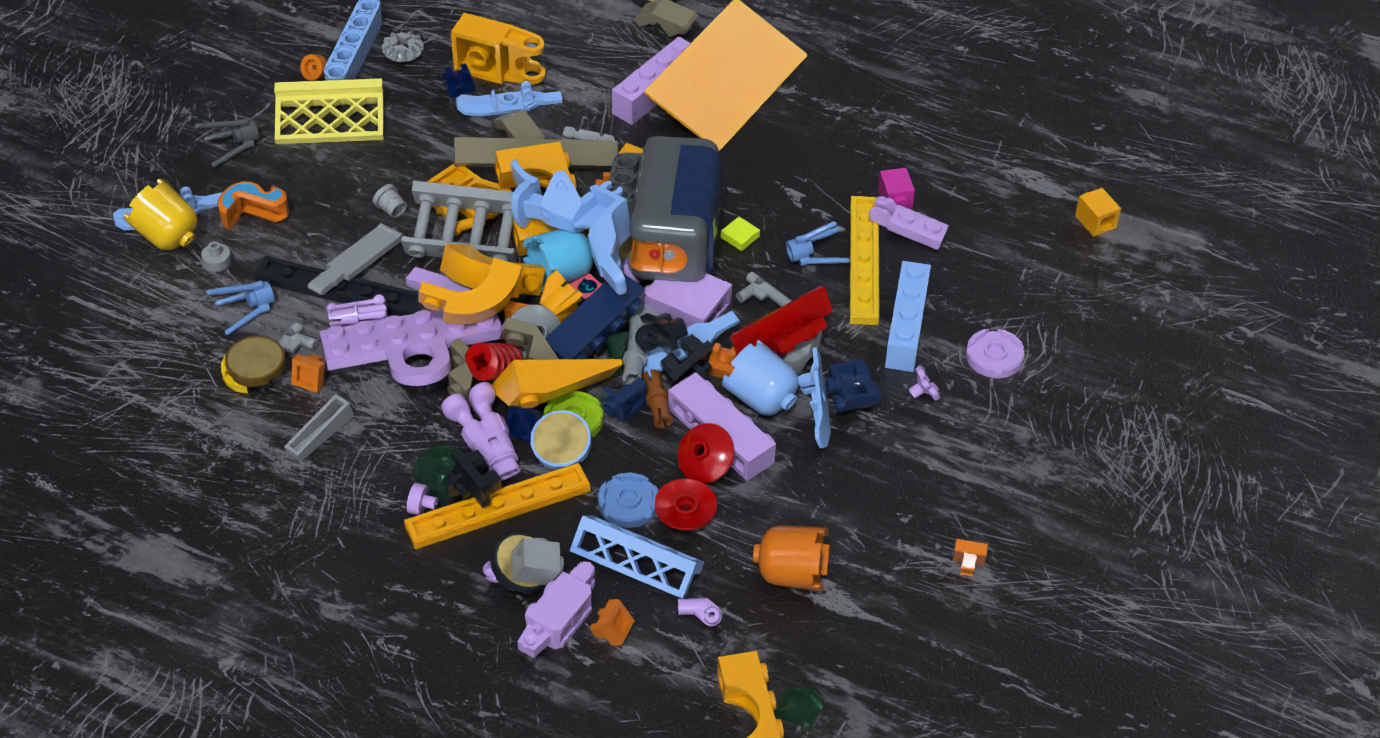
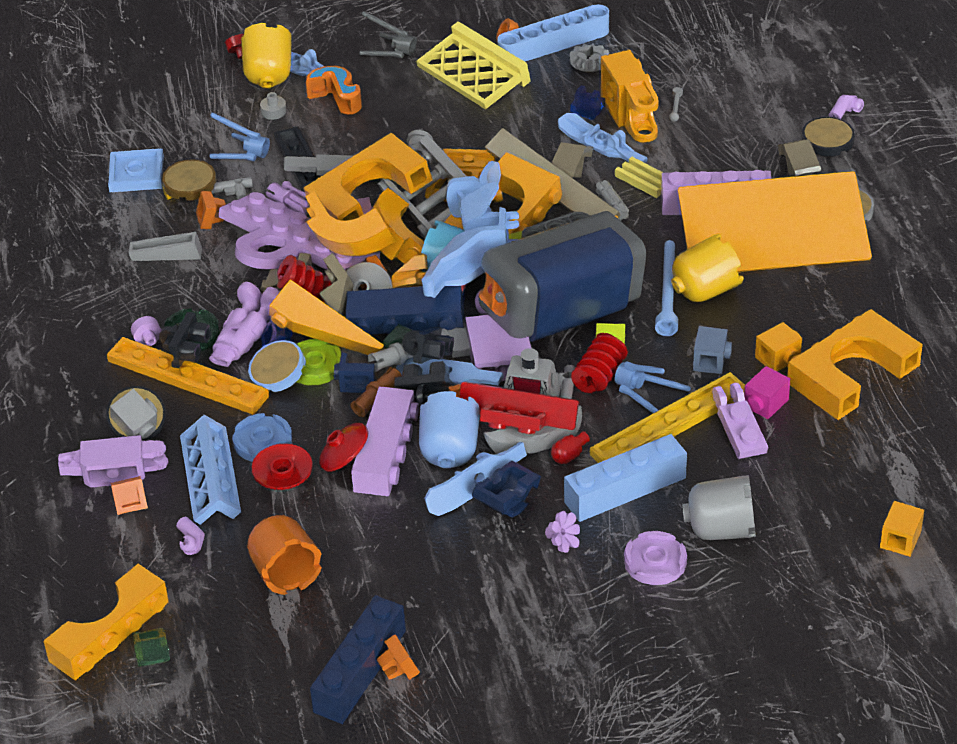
camera: 55 degrees right, 5 degrees down
none -> light blue tile [108,148,164,192]
none -> red tile [225,34,244,59]
none -> light orange arch [303,133,433,221]
none -> dark blue brick [310,595,406,724]
none -> light grey torso [504,348,561,397]
none -> red cylinder [551,431,590,464]
none -> red piece [571,332,628,393]
none -> light yellow tile [615,156,663,198]
none -> light blue piece [655,240,678,336]
none -> yellow cylinder [671,234,744,302]
none -> light grey cylinder [682,475,756,540]
none -> sand blue brick [693,326,732,374]
none -> light orange brick [755,322,802,371]
none -> light orange arch [787,309,923,420]

